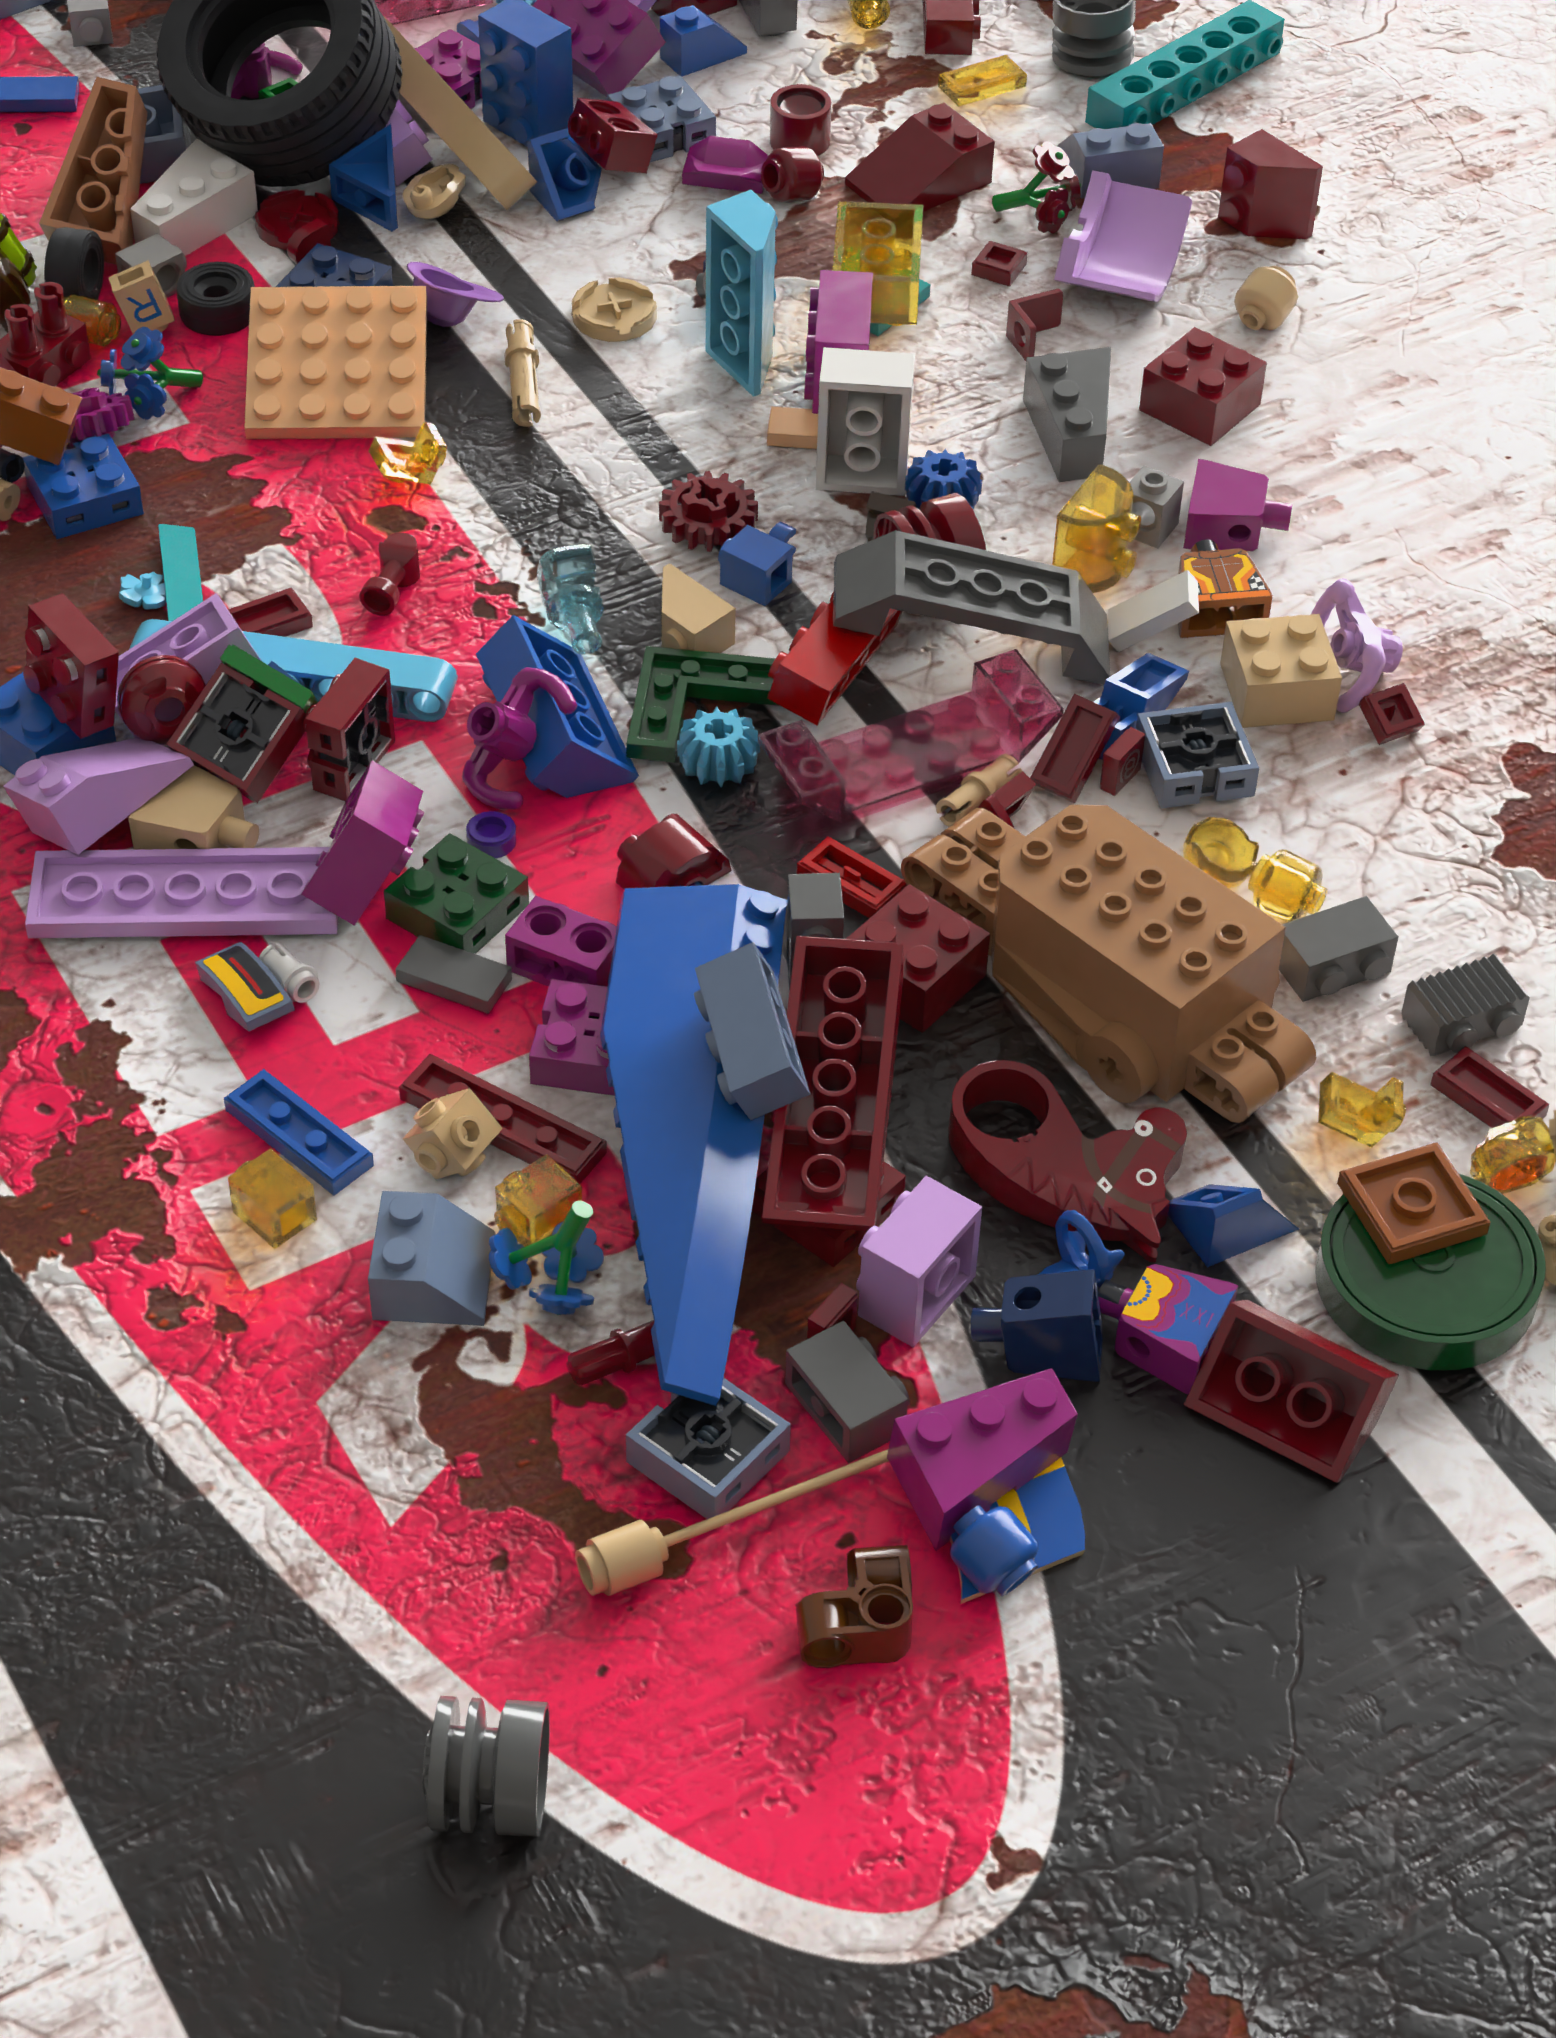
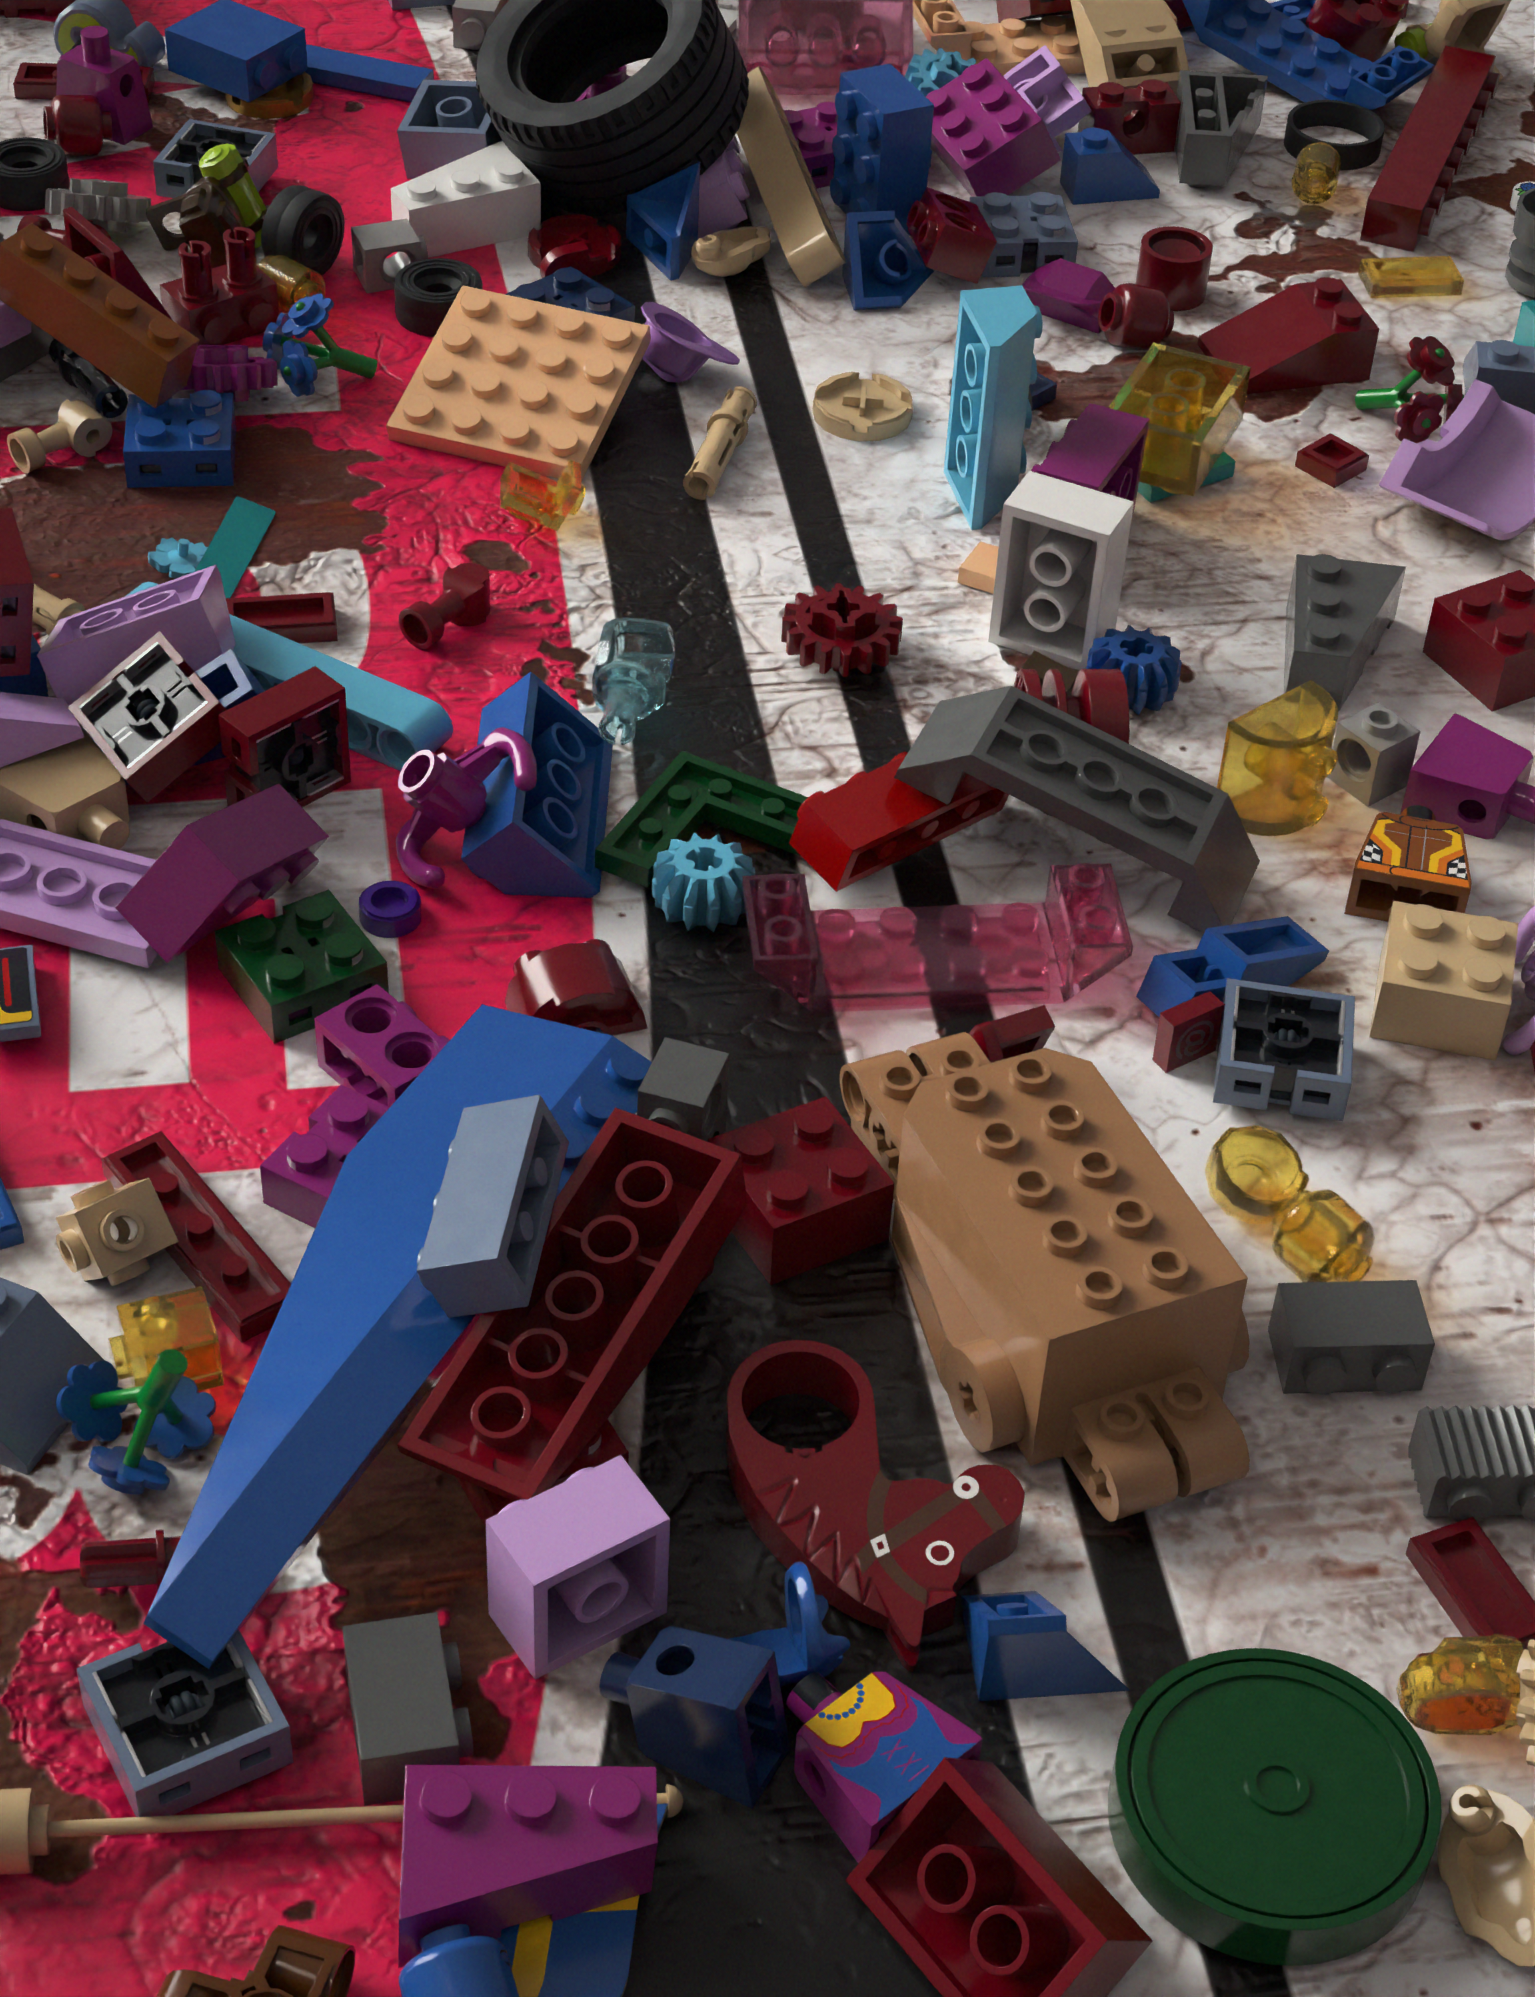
camera: 20 degrees right, 5 degrees down
nougat wedge [39,77,148,265] -> none
tan brick [109,260,175,334] -> none
dark red piece [117,655,206,744] -> none
green tile [220,645,318,714] -> none
white pin [259,943,320,1003] -> none
dark grey tile [395,935,512,1014] -> none
tan slope [661,563,736,653] -> none
blue brick [718,522,796,606] -> none
red tile [797,836,907,918] -> none
dark red tile [807,1283,858,1339] -> none
tan pin [936,754,1022,827] -> none
dark red bracket [1006,288,1063,361] -> none
dark red tile [1030,694,1120,803] -> none
white tile [1108,570,1199,652] -> none
clear yellow bracket [1318,1072,1406,1148] -> none
dark orange tile [1337,1142,1491,1265] -> none

